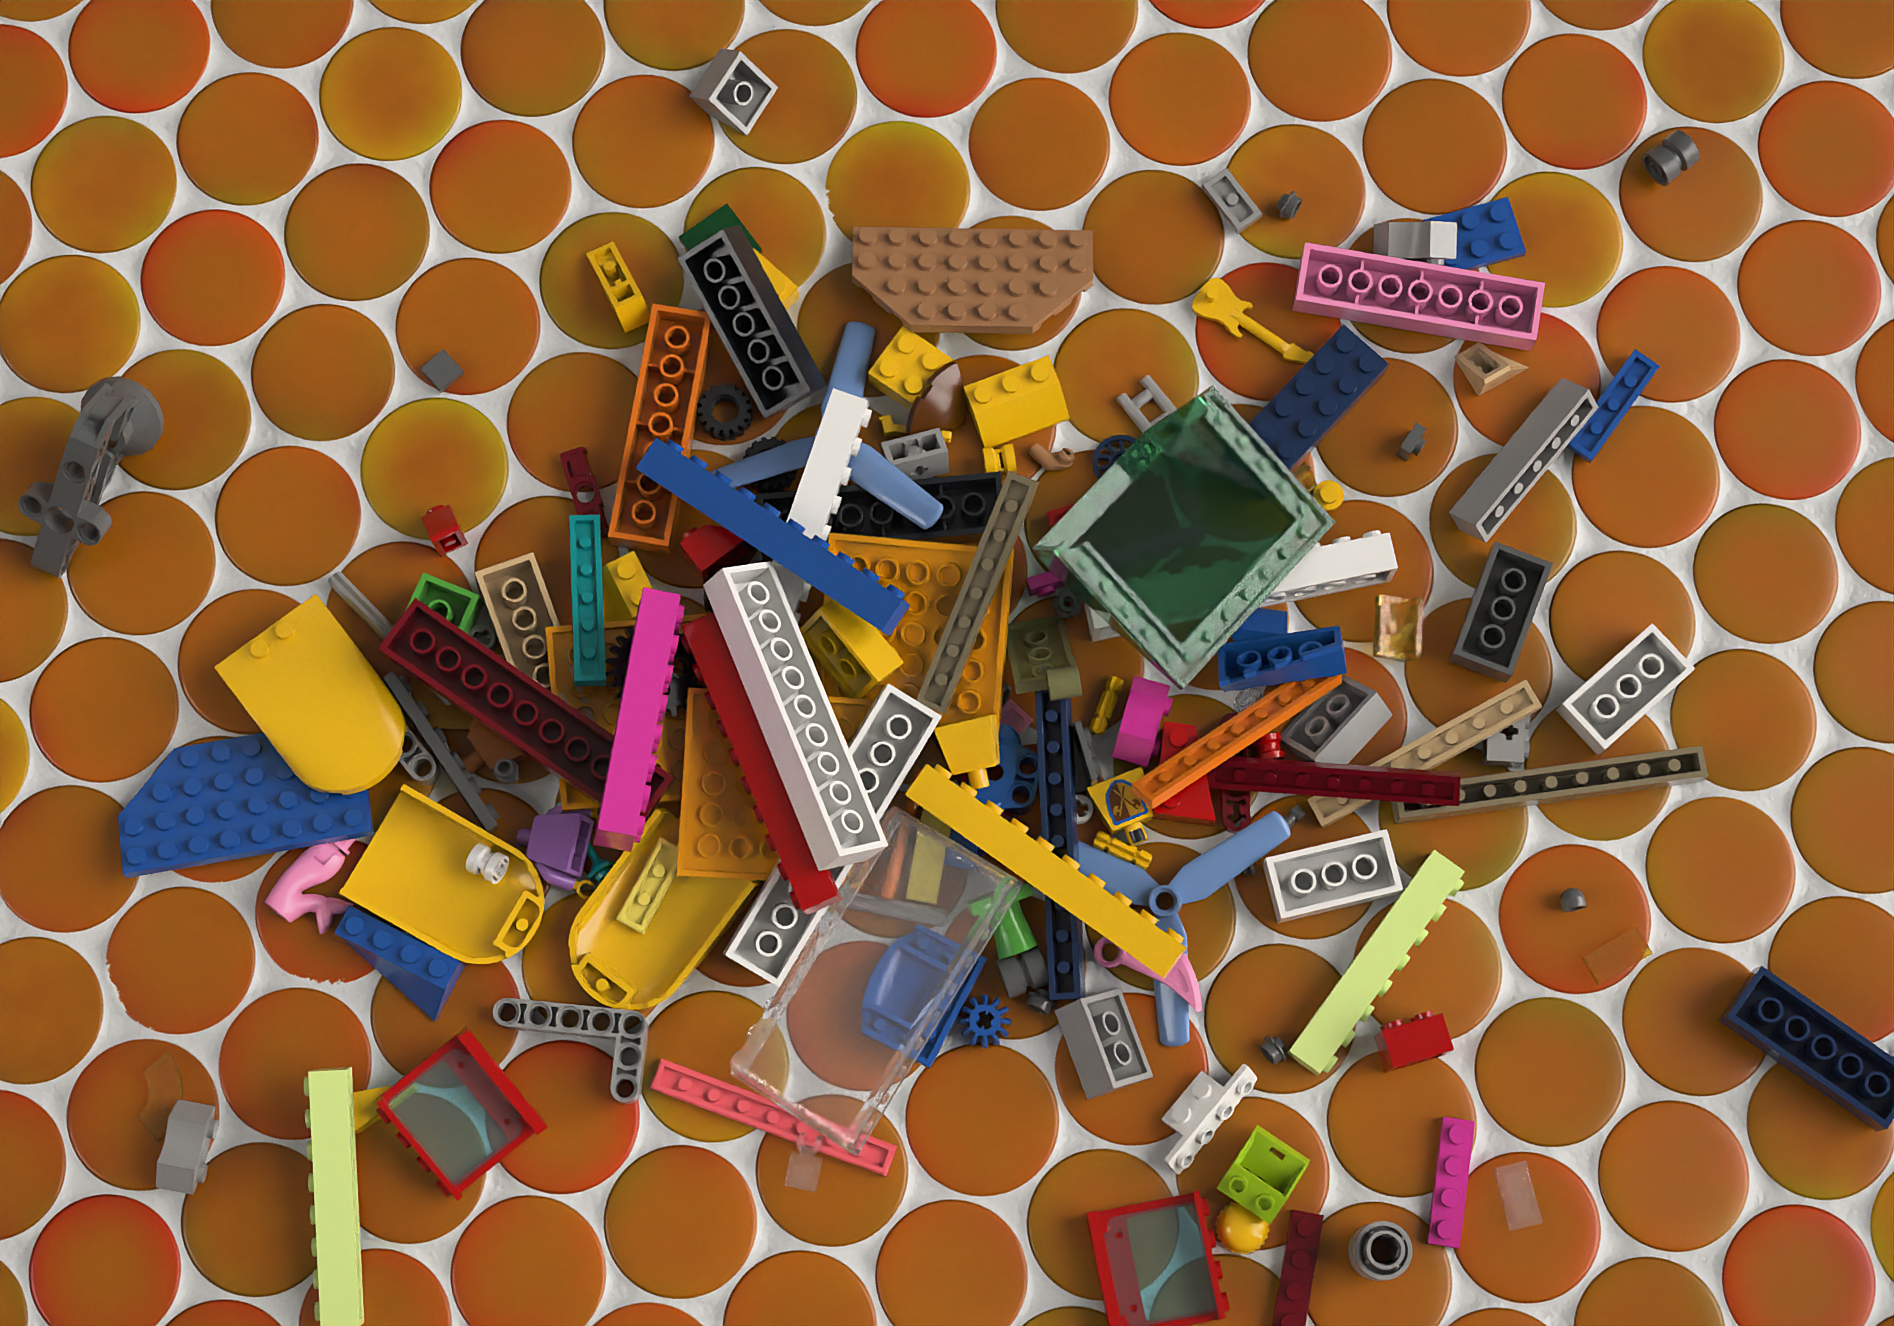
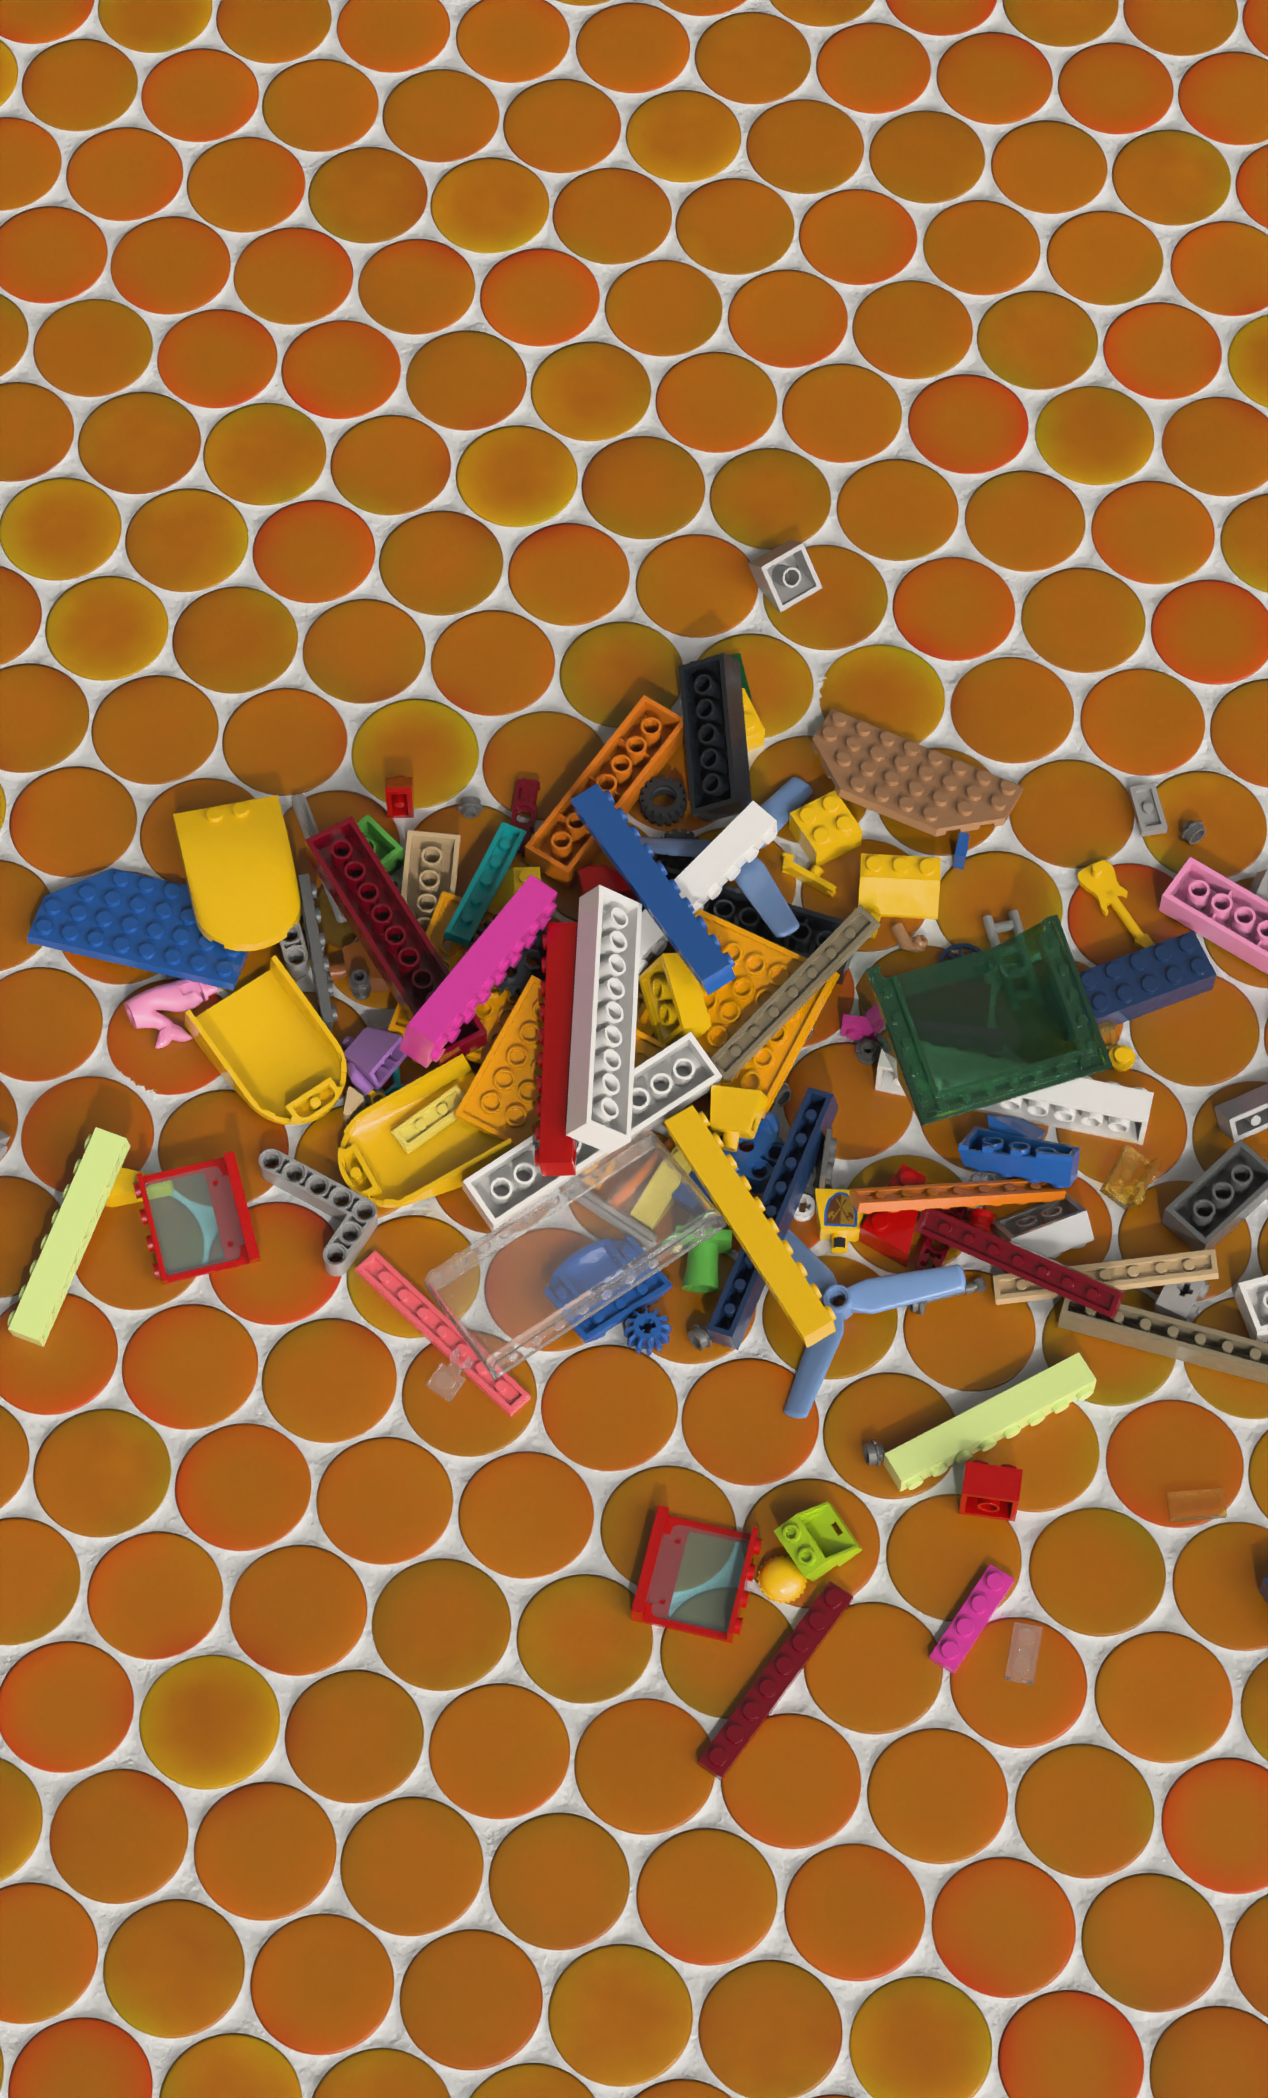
camera: 25 degrees right, 15 degrees down
dark grey piece [18,376,164,578] -> none
blue wedge [334,905,465,1022] -> none
dark grey tile [420,349,464,393] -> none
white wheel [466,843,509,884] -> none
yellow slope [586,241,650,333] -> none
light grey brick [881,428,949,480] -> none
reddish brown brick [906,361,965,434] -> none
dark grey wheel [996,946,1049,999] -> none
bright pink plate [1000,699,1033,736] -> none
olive hinge [1006,616,1082,701] -> none
light grey slope [1055,988,1153,1100] -> none
yellow axle [1089,676,1124,735] -> none
yellow axle [1092,831,1152,870] -> none
bright pink piece [1093,937,1202,1012] -> none
dark pink brick [1112,676,1173,767] -> none
white bracket [1162,1064,1258,1175] -> none
white brick [1262,829,1403,923] -> none
light grey piece [1348,1221,1413,1281] -> none
dark grey plate [1396,422,1426,461] -> none
dark grey hinge [1560,888,1587,912] -> none
none -> tan slope [343,1086,365,1126]
none -> dark grey plate [457,796,483,818]
none -> blue tile [953,832,970,870]

